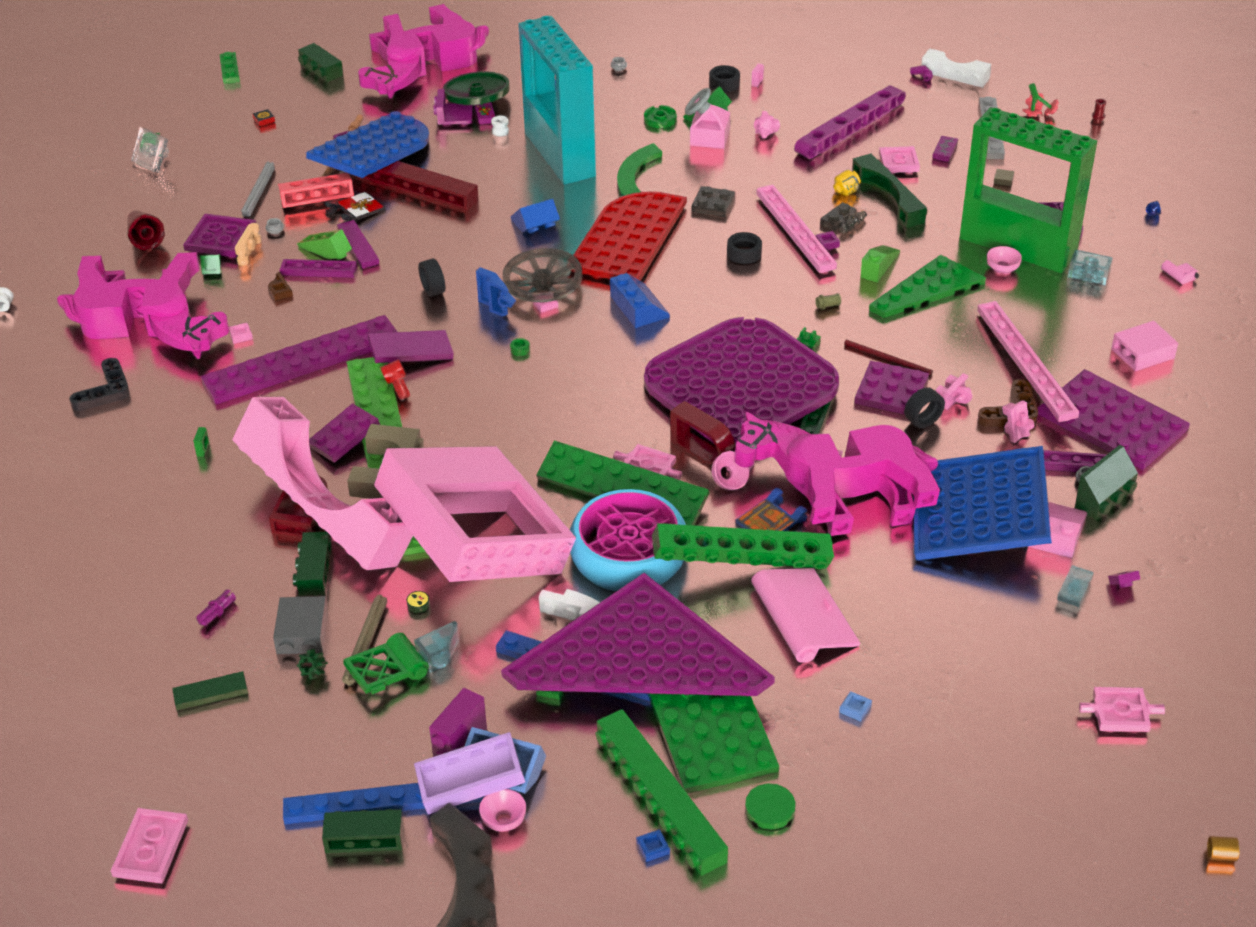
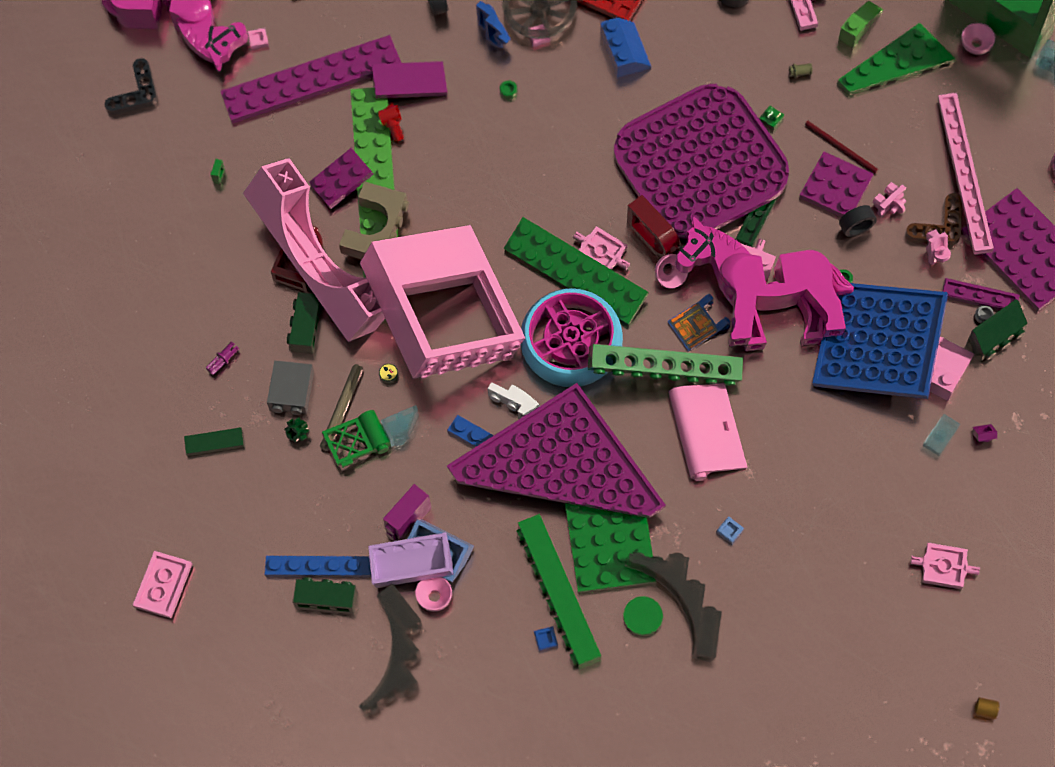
camera: 10 degrees right, 25 degrees up
none -> clear smoke arch [625,552,722,662]

